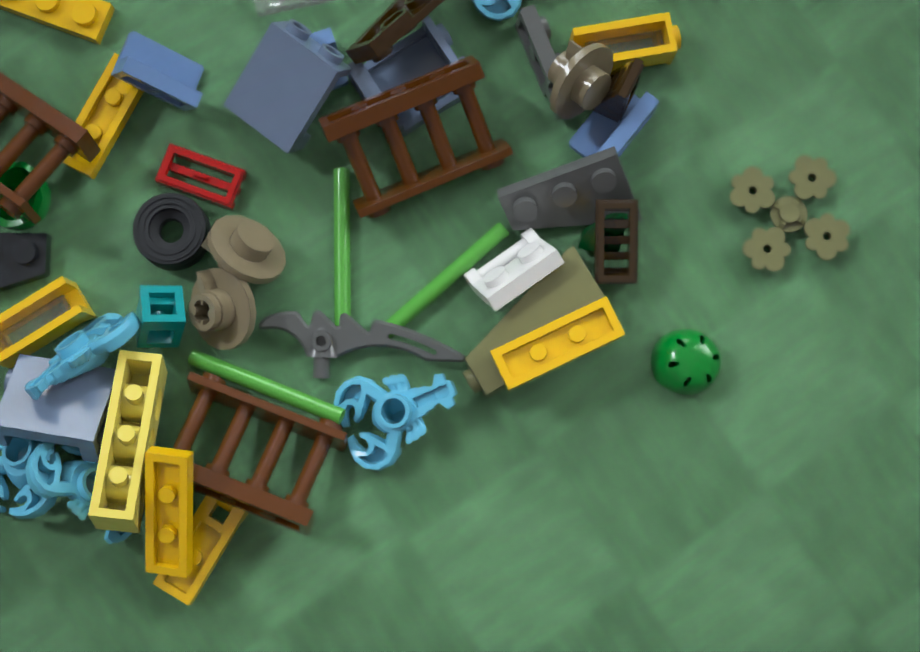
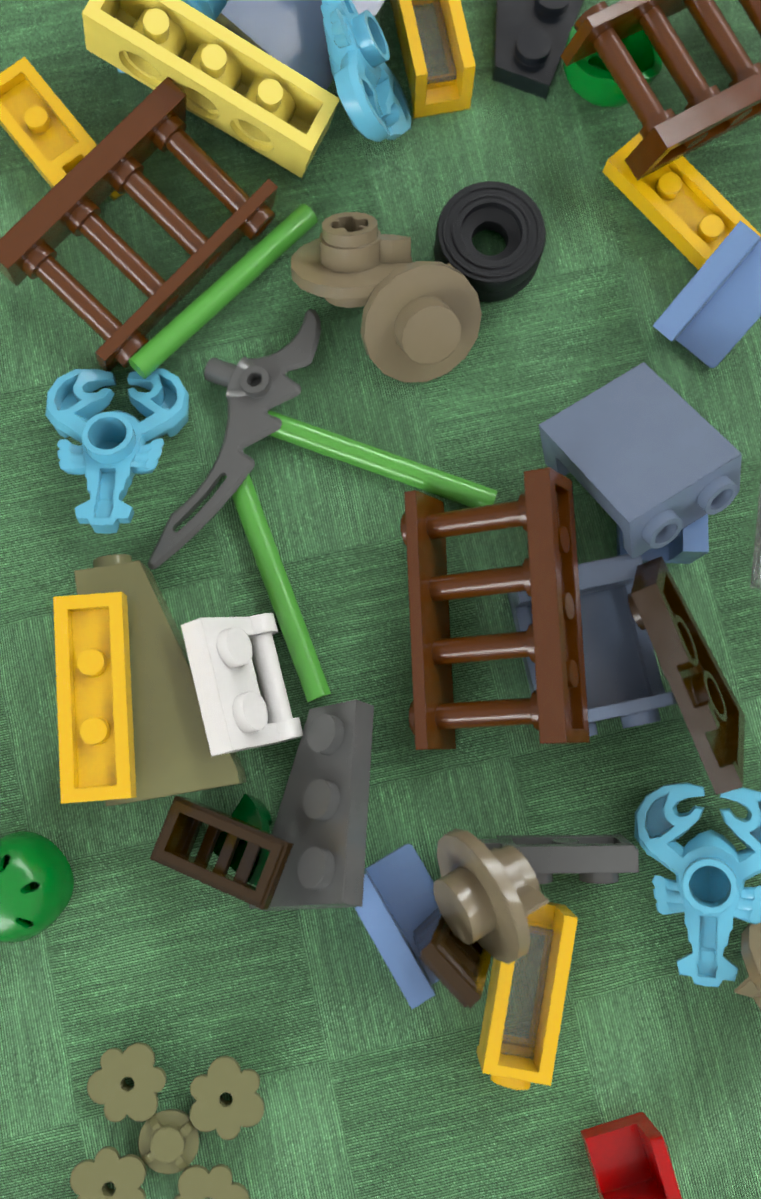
camera: 100 degrees right, 0 degrees up
teal brick [135,285,186,348] -> none
yellow plate [145,446,194,578] -> none
red tile [155,143,248,211] -> none

